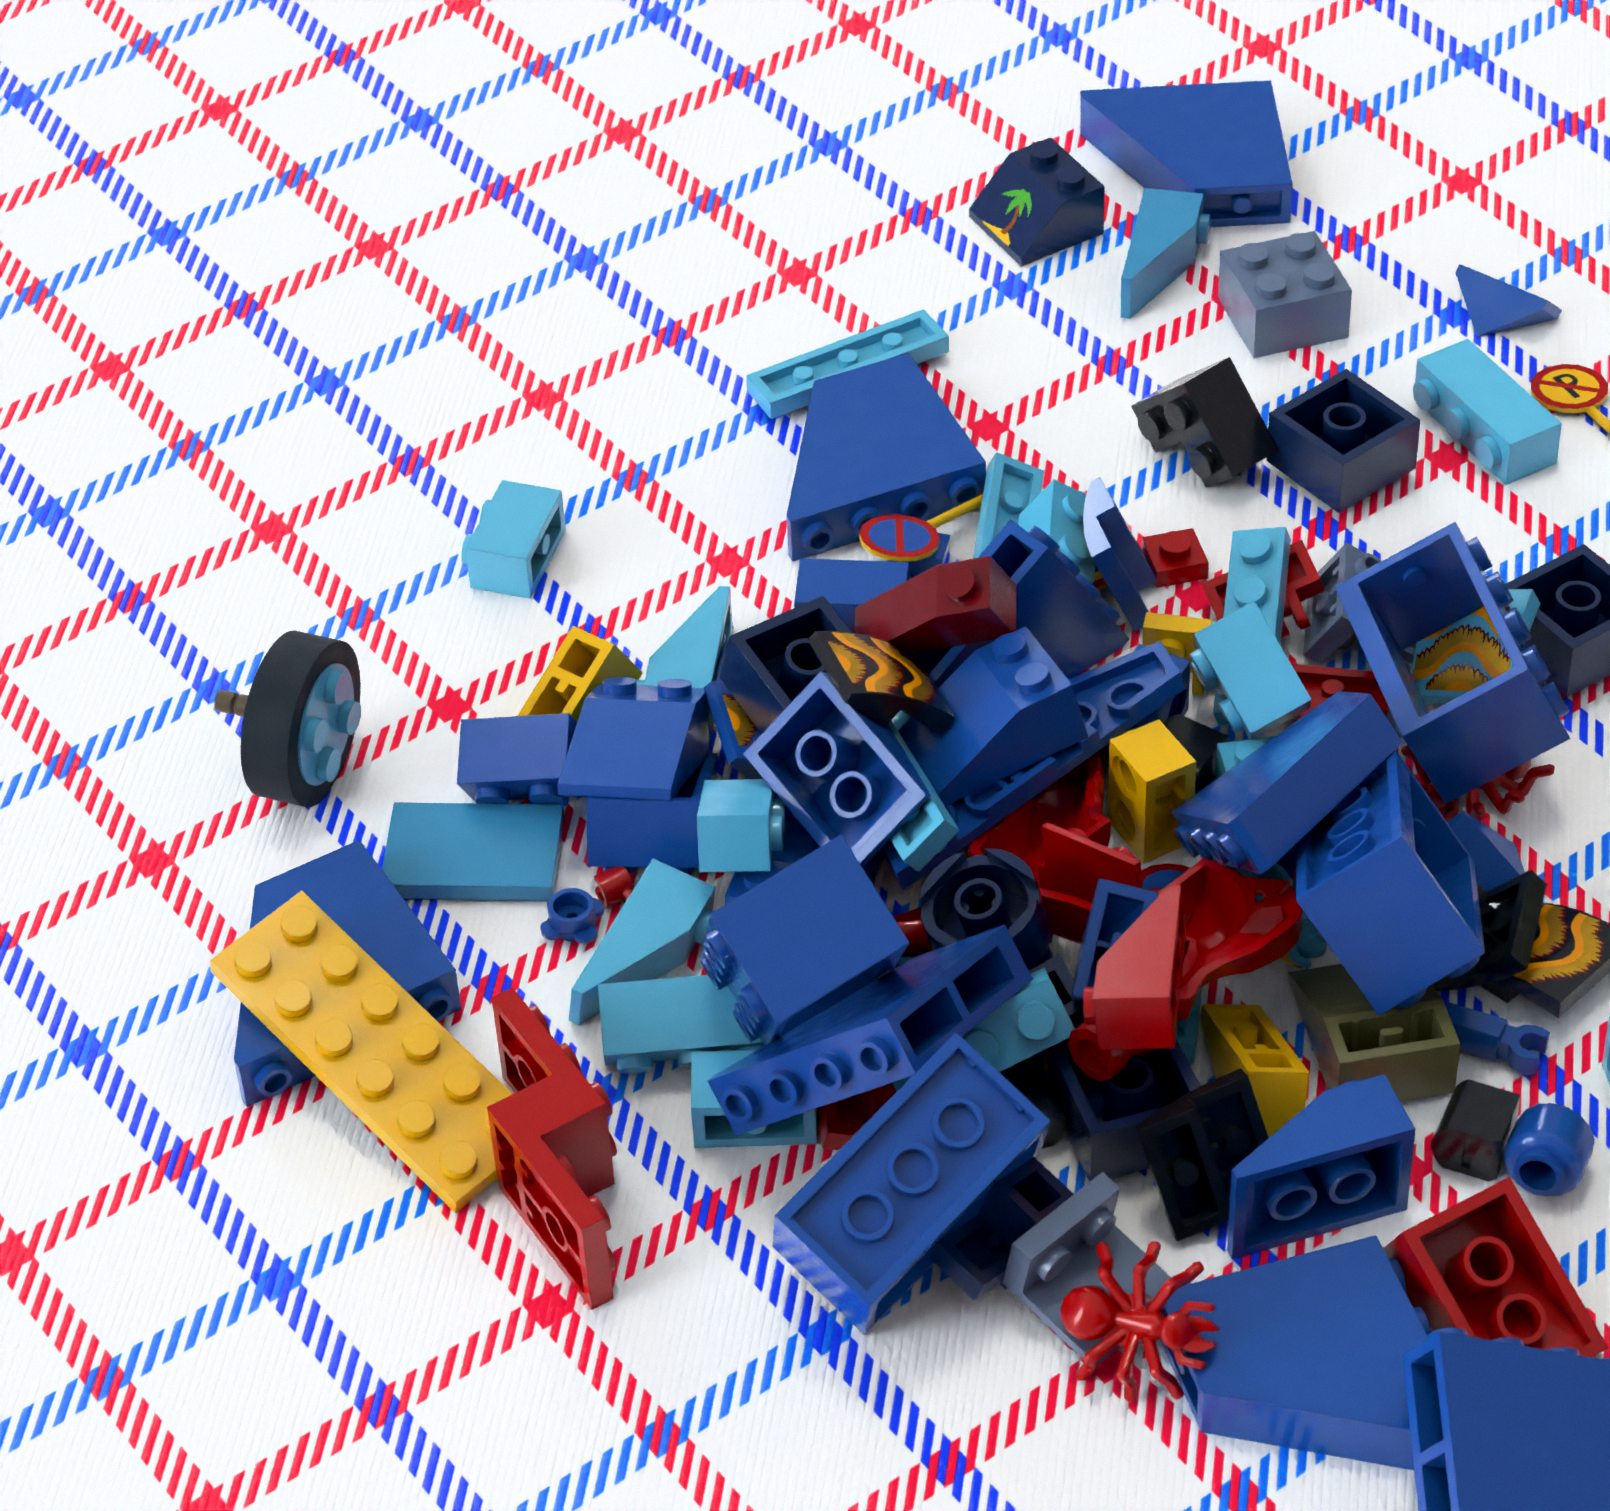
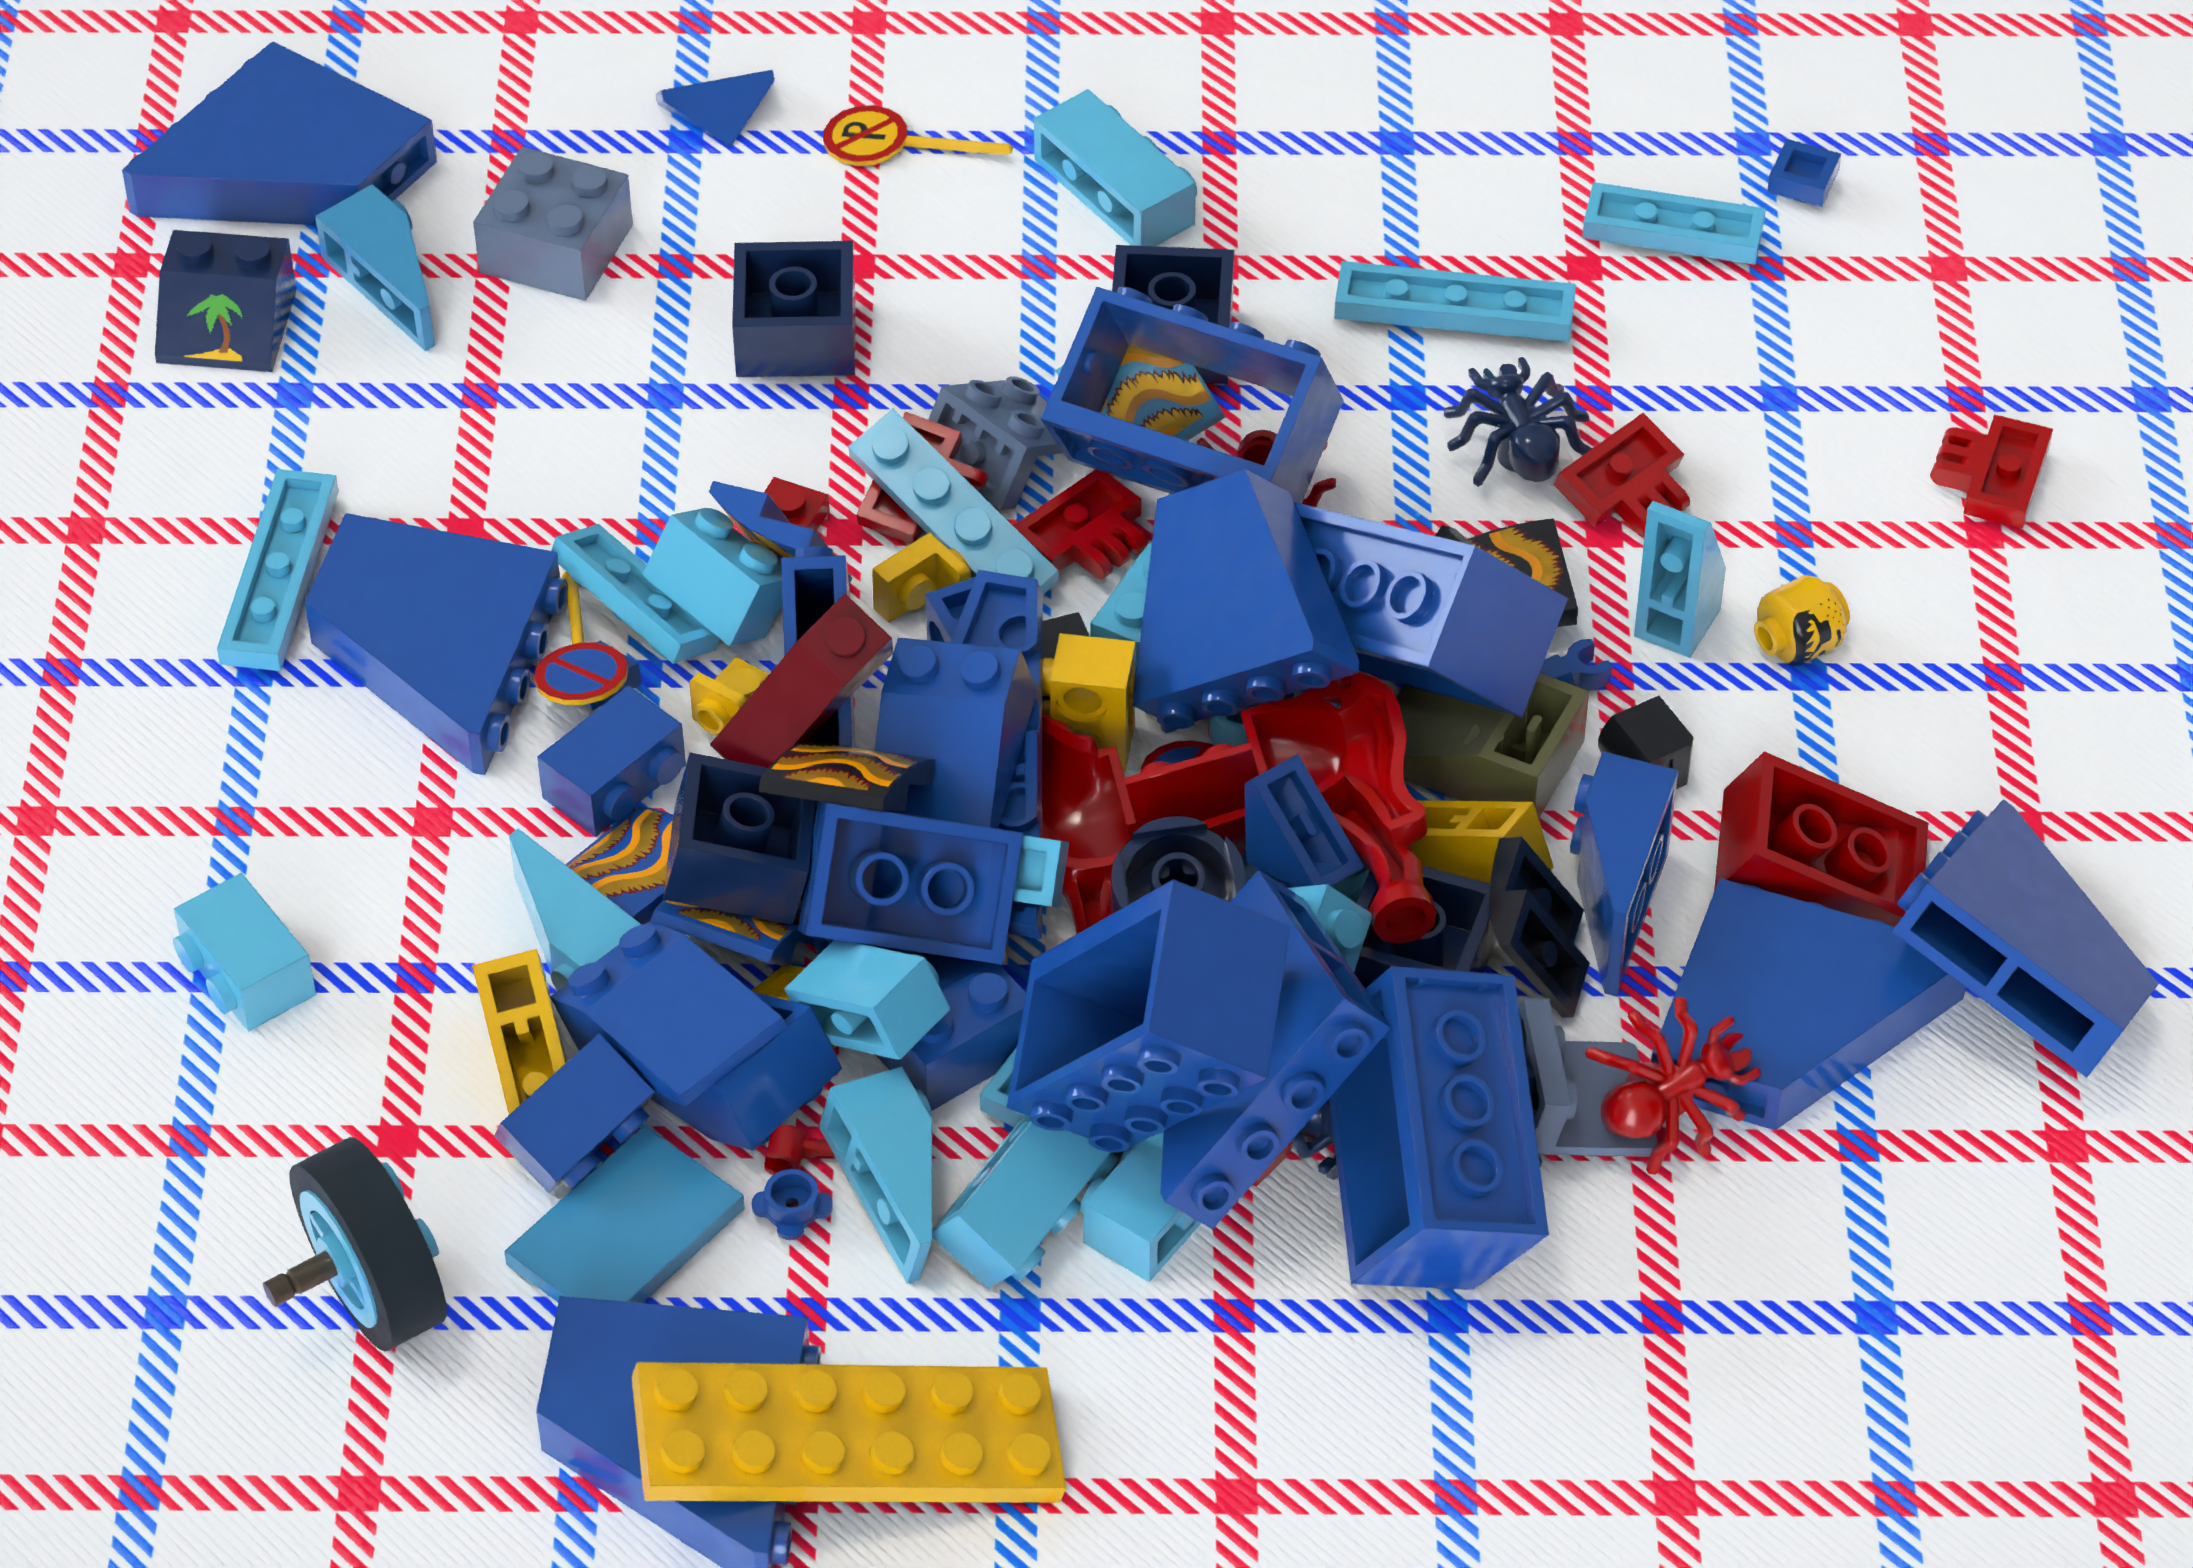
camera: 55 degrees left, 5 degrees up
red bracket [487,987,617,1310] -> none
red slope [1083,885,1186,1050] -> none
black brick [1131,357,1279,488] -> none
medium azure brick [1190,601,1312,739] -> none
medium azure brick [1413,338,1562,485] -> none
blue head [1504,1103,1594,1197] -> none

